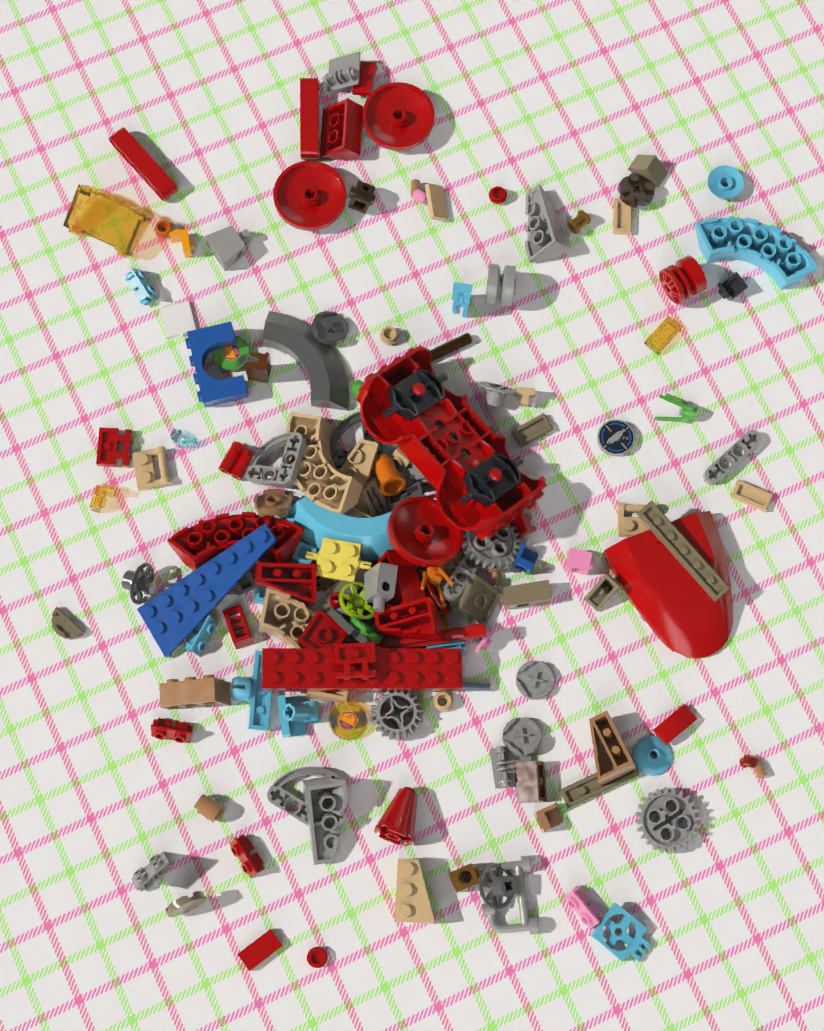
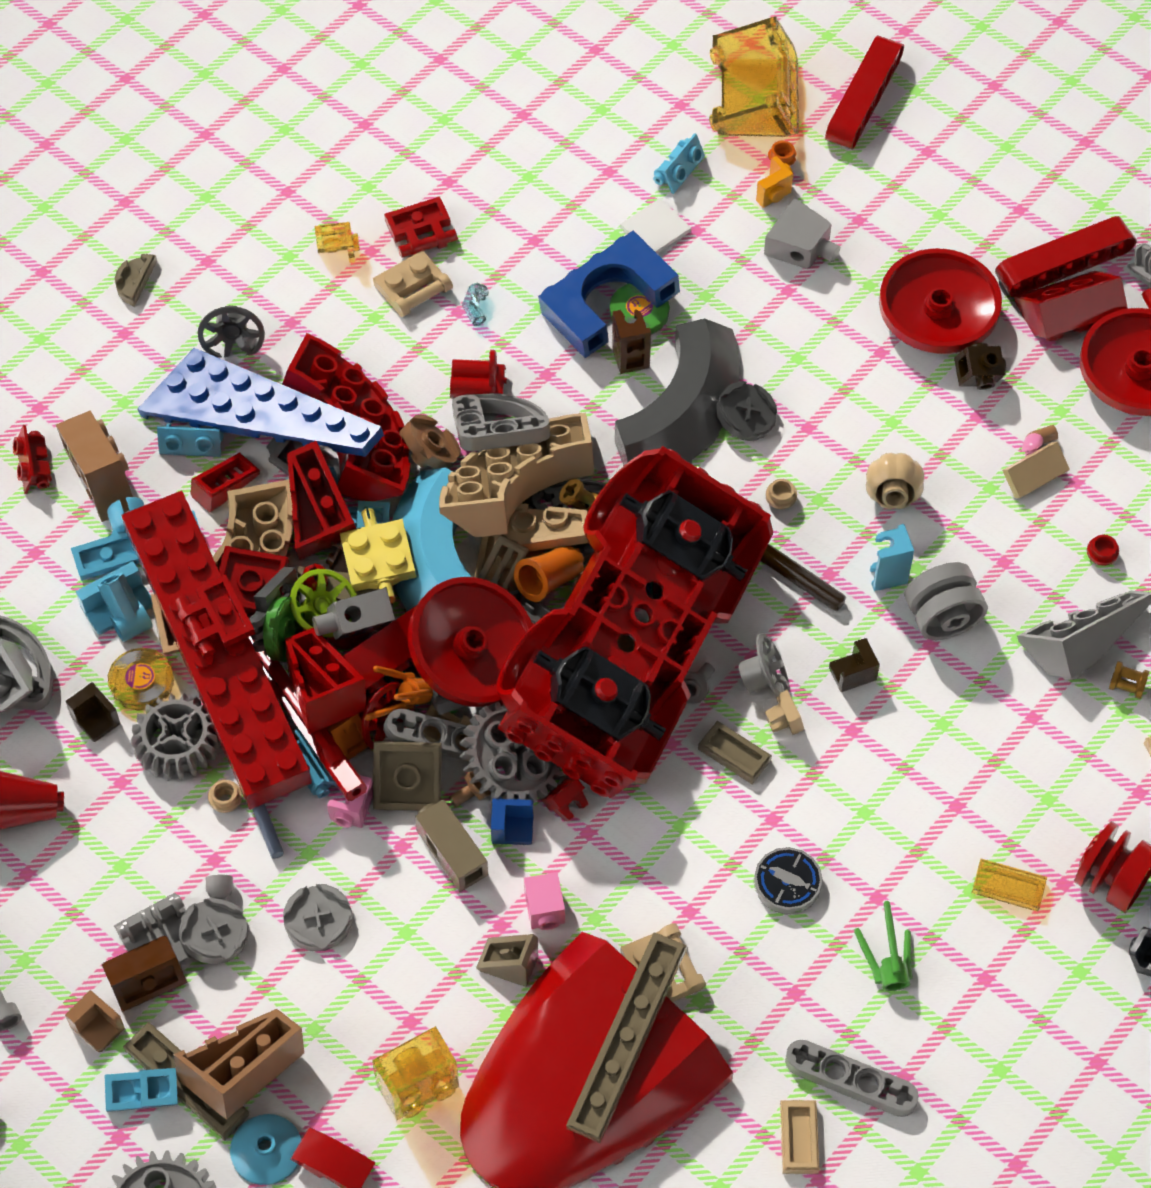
camera: 70 degrees right, 15 degrees down
none -> dark brown panel [65,682,121,742]
none -> medium azure slope [104,1068,178,1112]
none -> light grey hinge [205,874,233,900]
none -> clear yellow brick [372,1026,459,1121]
none -> pearl gold bush [559,479,598,513]
none -> dark brown panel [829,638,880,692]
none -> tan plant [866,453,924,509]

